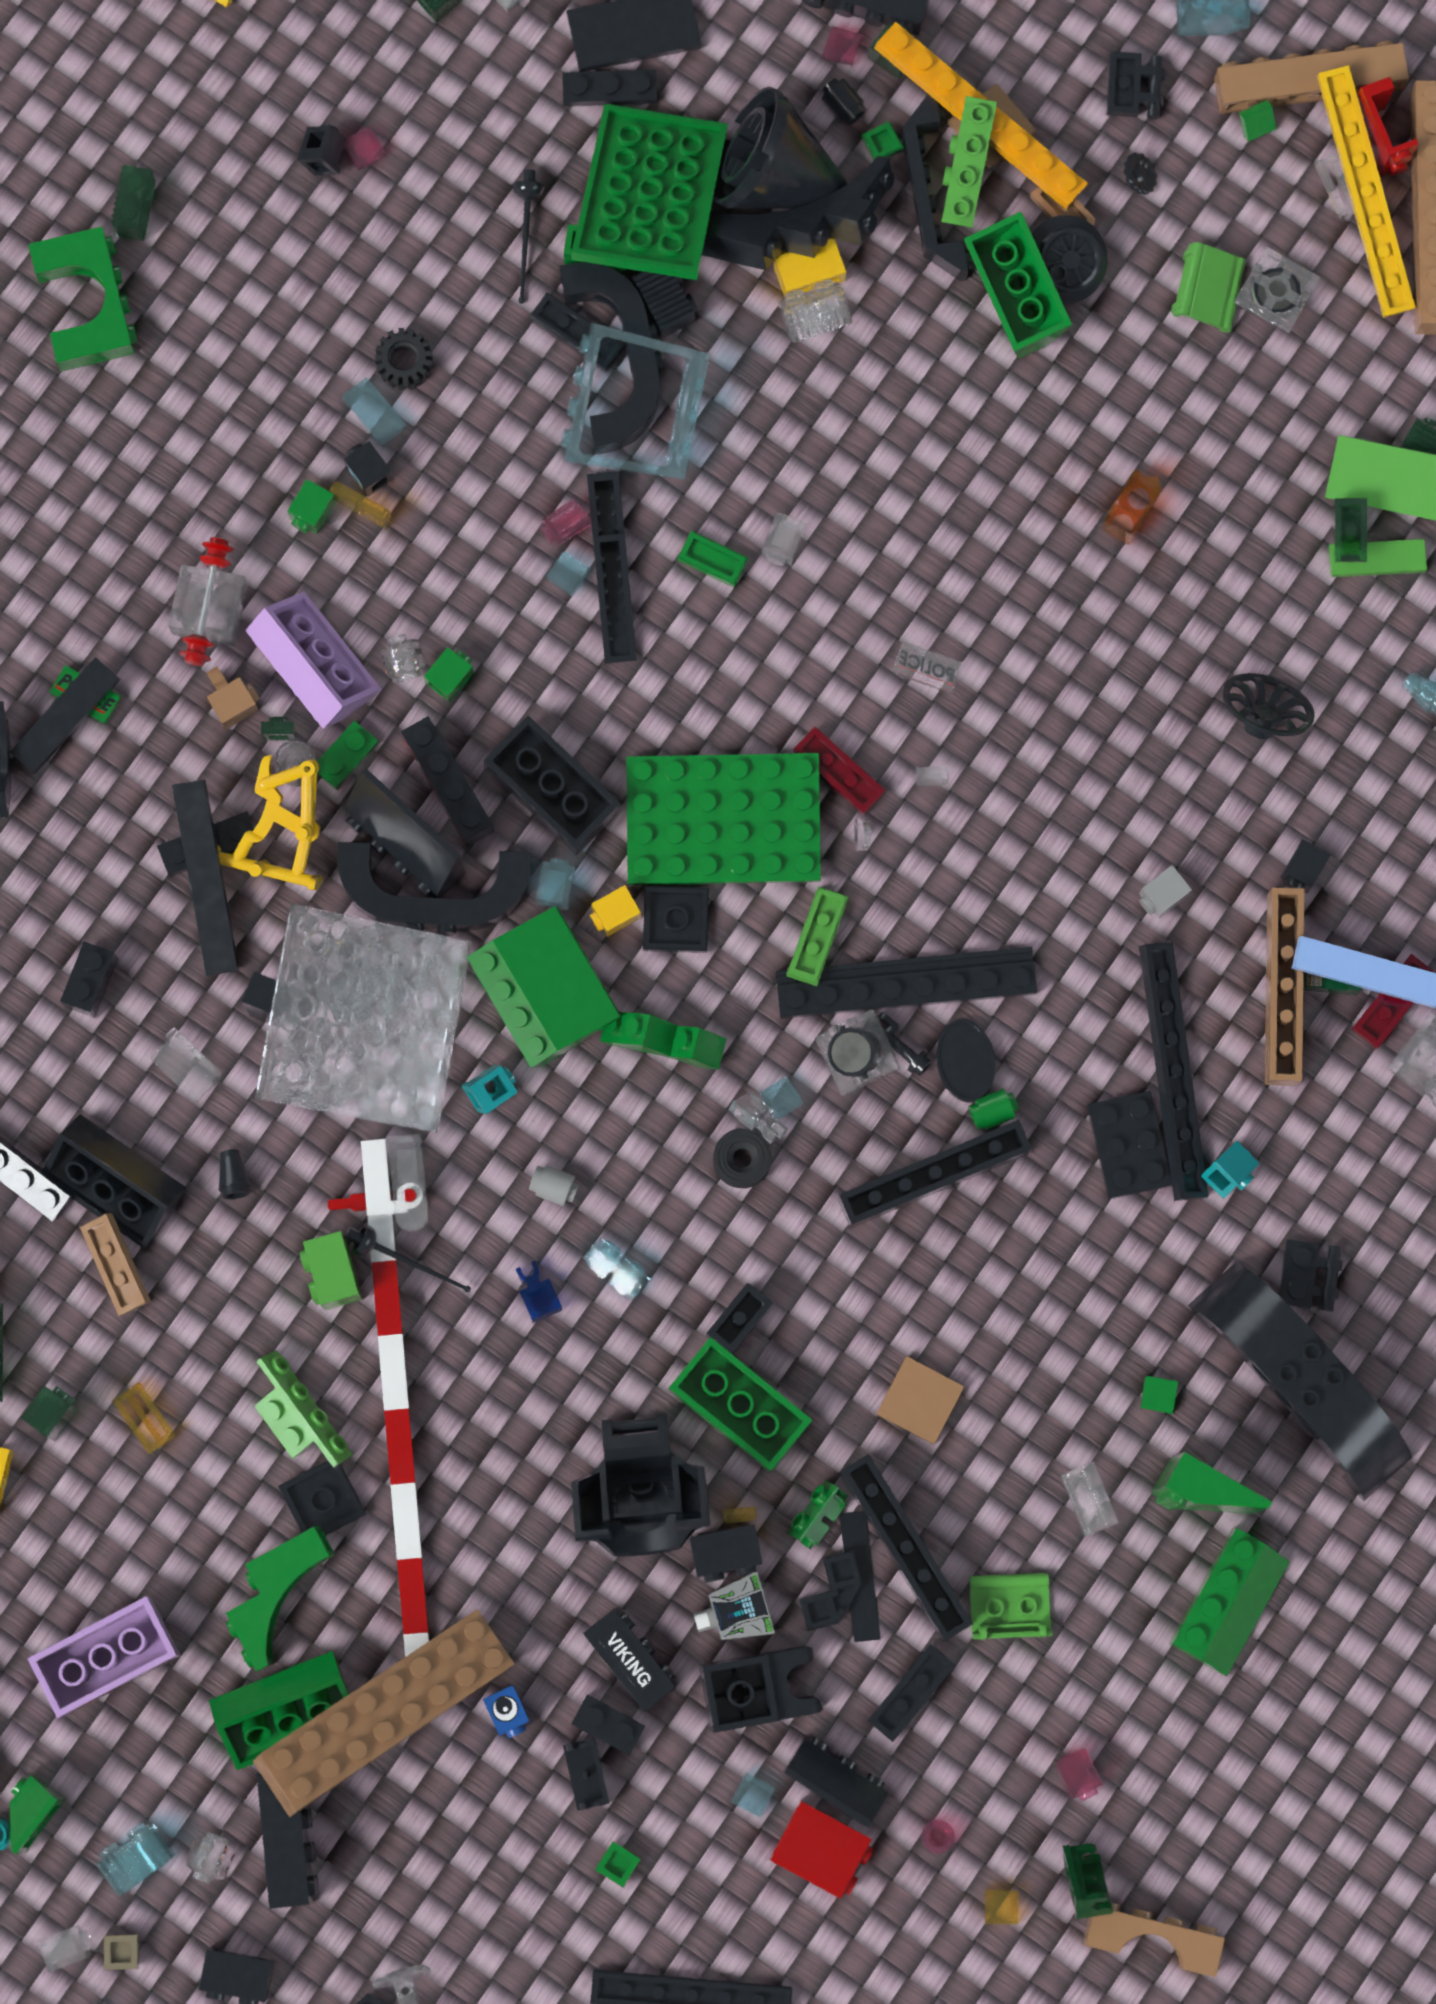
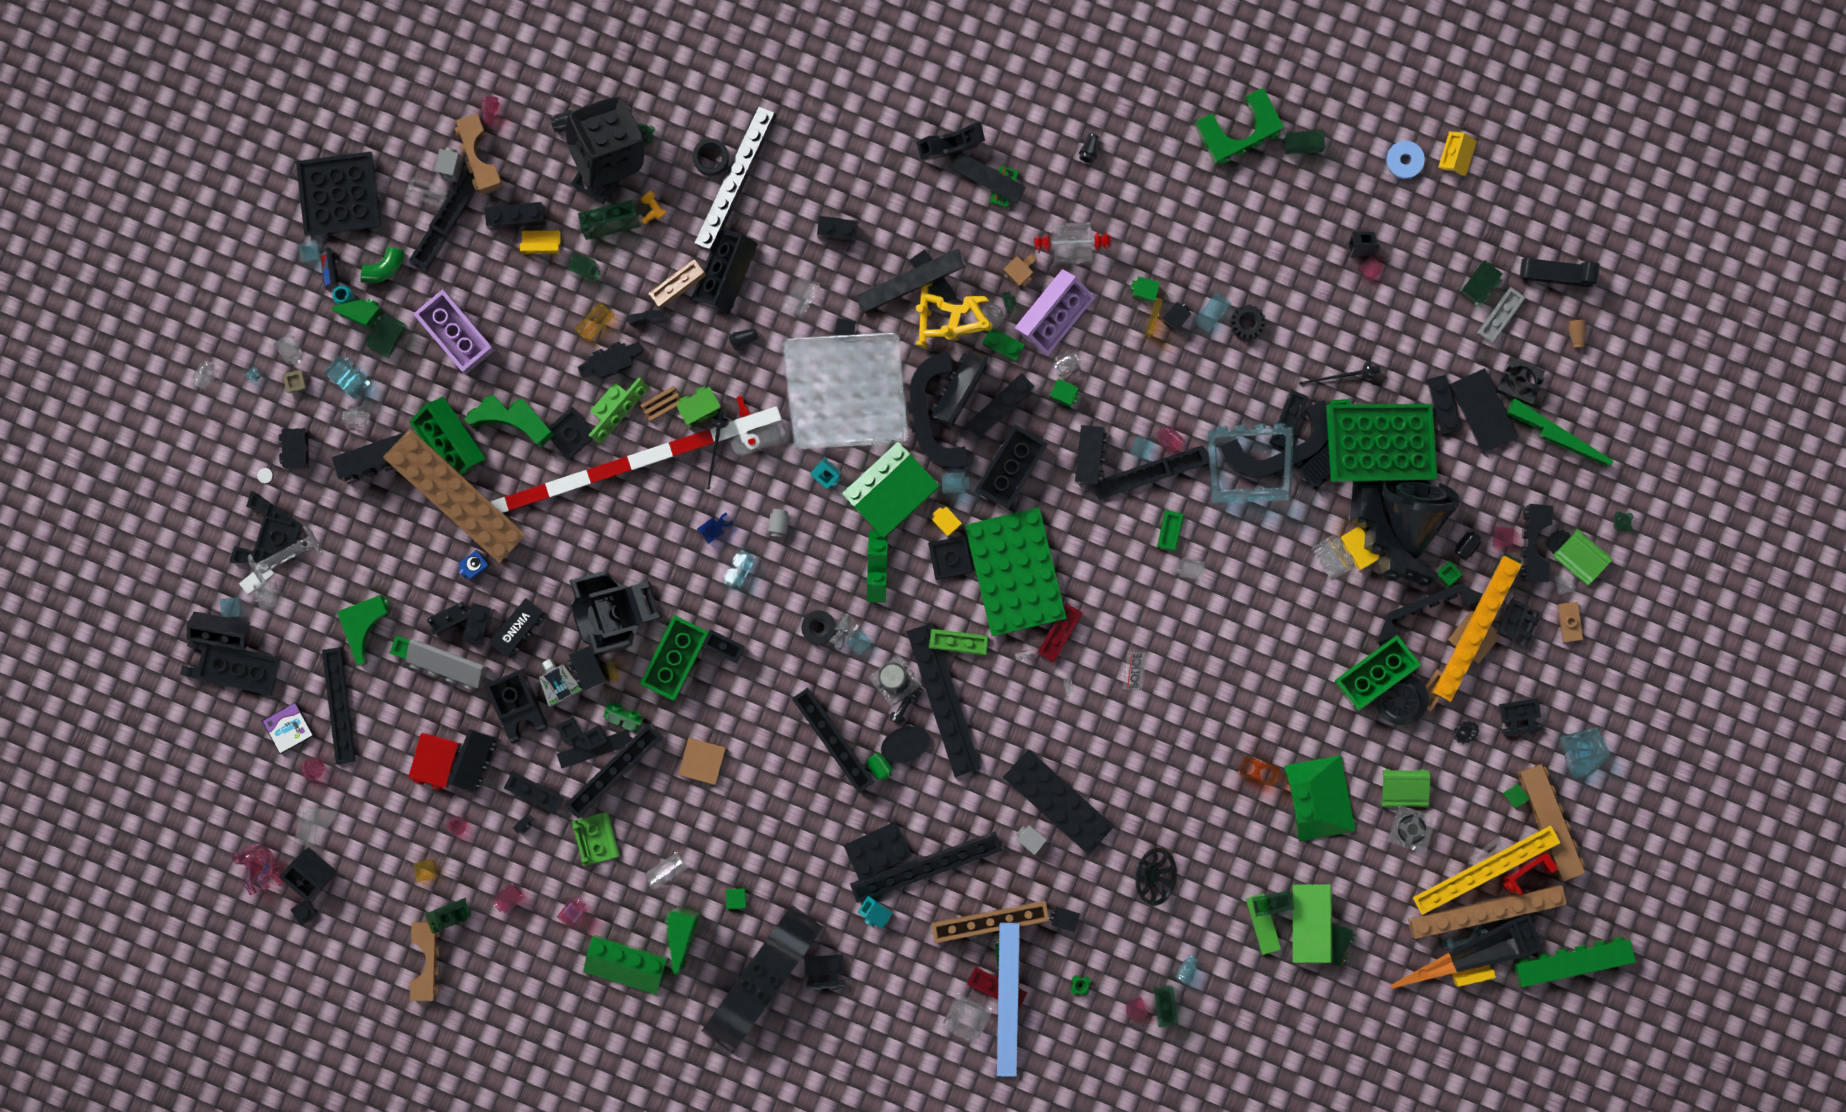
camera: 80 degrees right, 5 degrees up
clear light blue tile [731,1773,775,1818] -> none
bright green bracket [942,96,997,228] -> none
none -> green arch [337,595,391,666]
none -> clear green brick [366,313,407,359]
none -> light grey slope [406,639,489,691]
none -> black plate [512,814,534,834]
none -> clear pink brick [557,897,588,929]
none -> black hinge [578,342,644,379]
none -> black tile [627,310,668,324]
none -> medium nougat tile [640,386,681,422]
none -> black plate [1003,749,1114,855]
none -> green plate [1070,975,1091,996]
none -> black brick [1075,425,1109,487]
none -> black cone [1079,133,1099,163]
none -> green slope [1284,755,1356,842]
none -> light blue tile [1386,140,1425,179]
none -> black plate [1496,598,1540,647]

